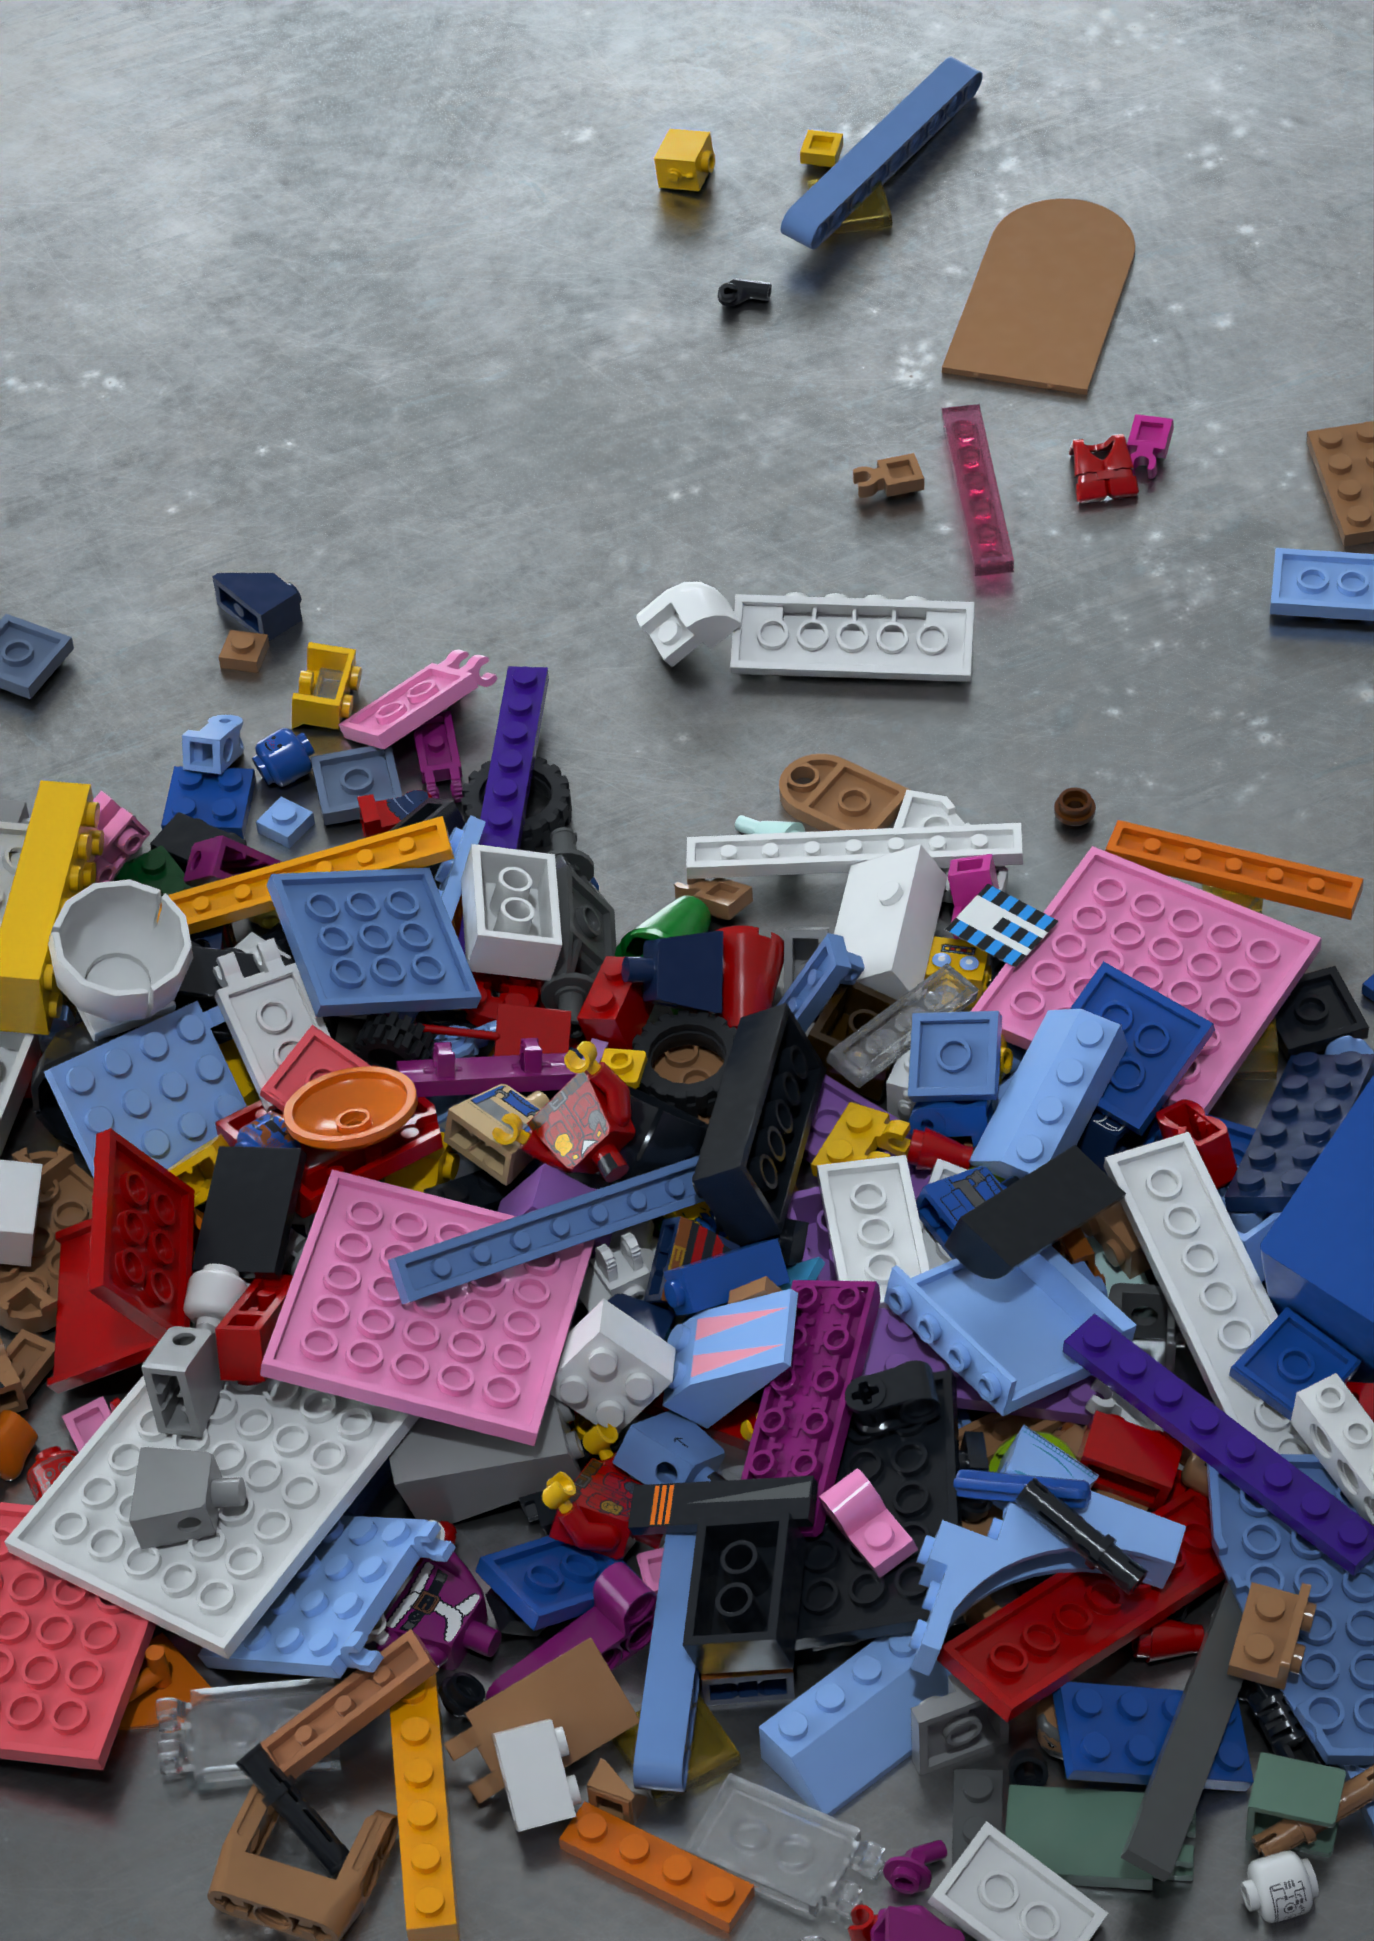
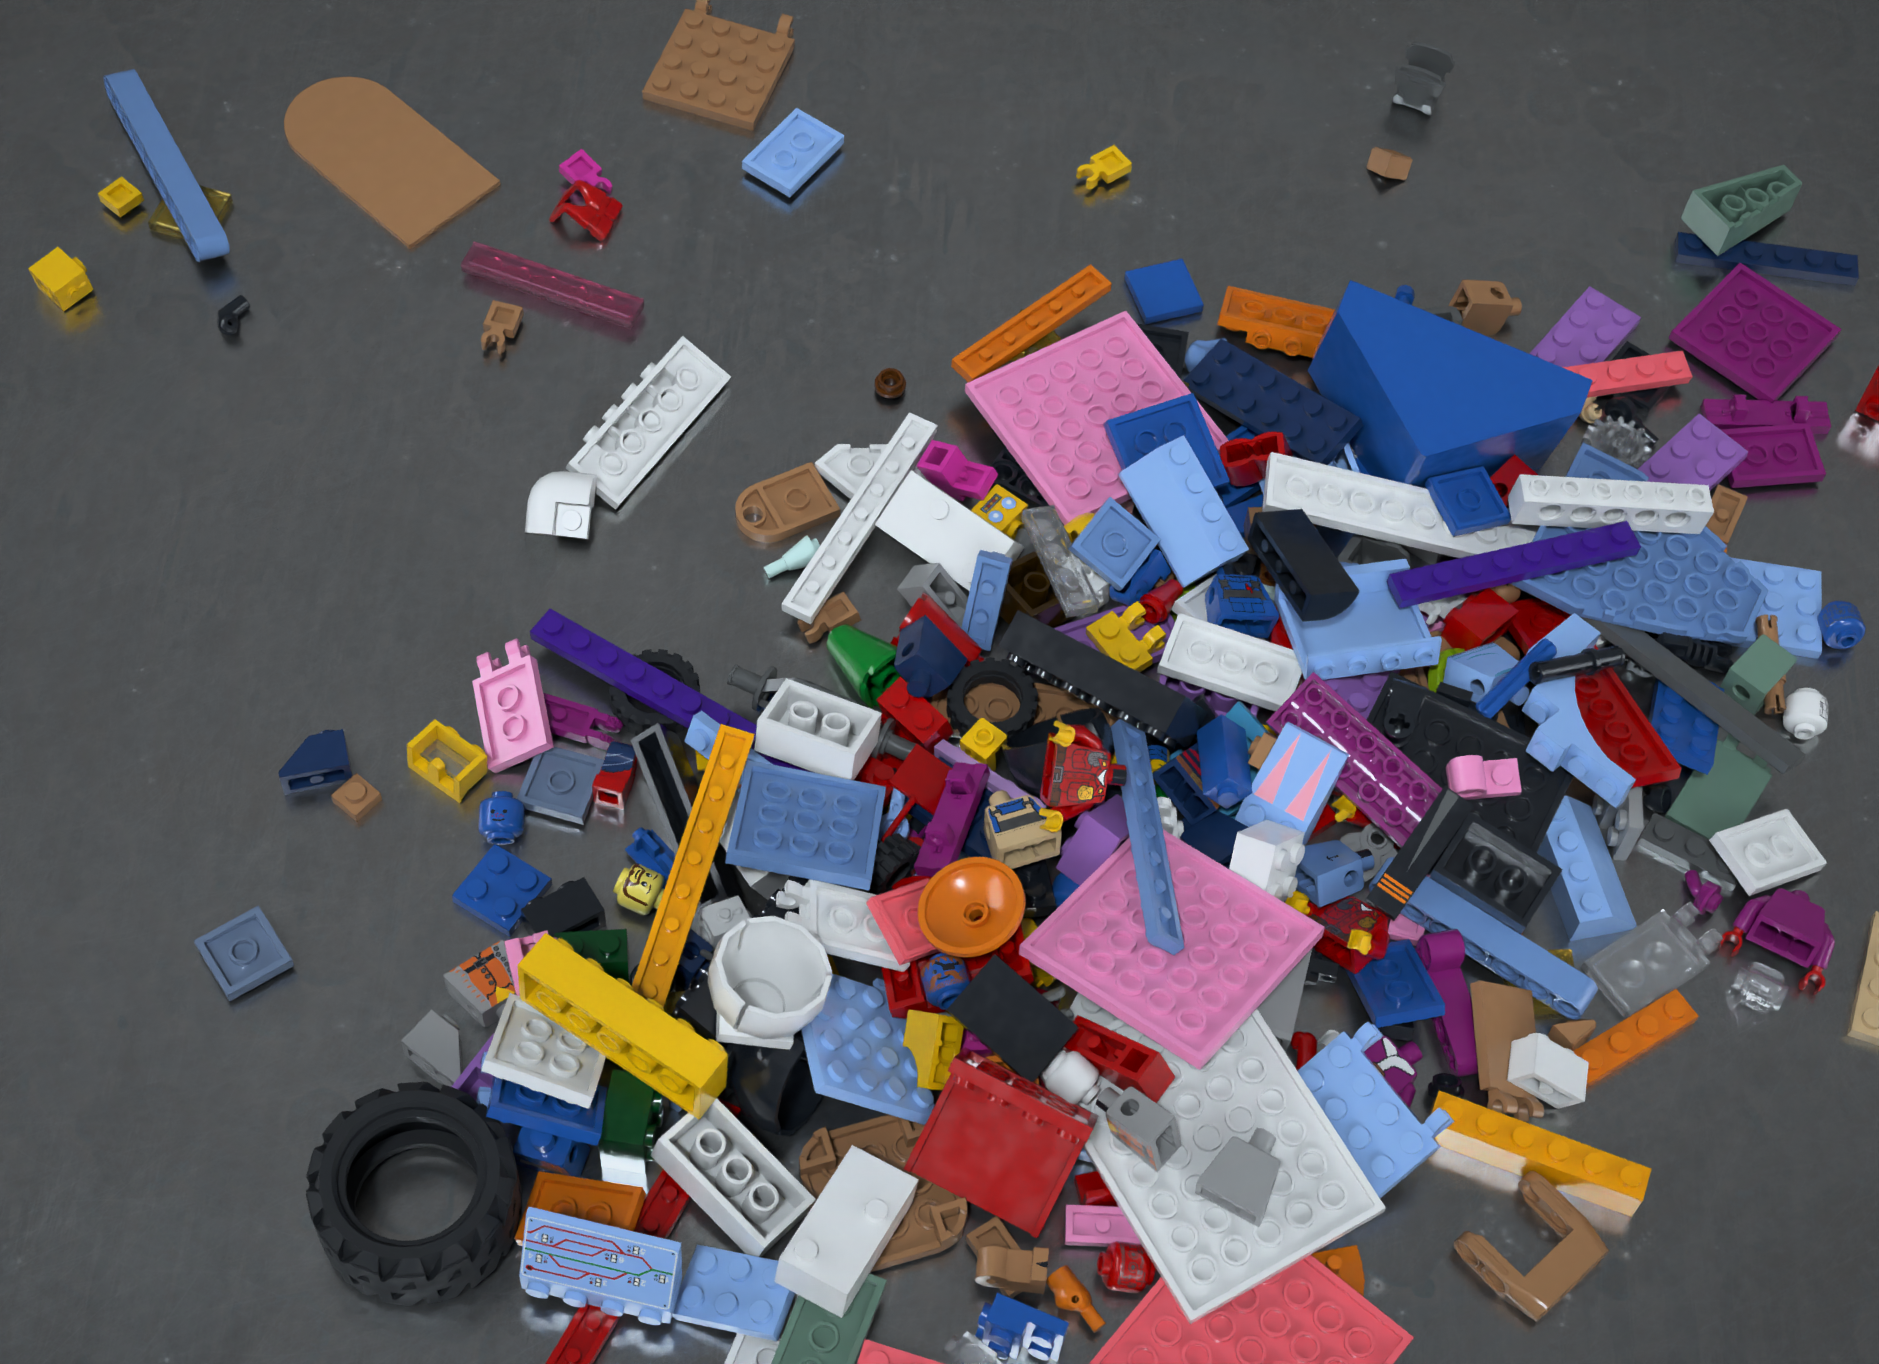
camera: 70 degrees left, 10 degrees up
clear tile [156,1677,341,1784] -> none
light blue leg [182,715,244,774] -> none
magenta torso [184,836,282,887] -> none
black pin [235,1743,350,1877] -> none
light blue plate [256,797,315,849] -> none
nougat plate [260,1629,439,1779] -> none
sticker [945,884,1059,968] -> none
medium nougat bracket [1227,1582,1317,1690] -> none

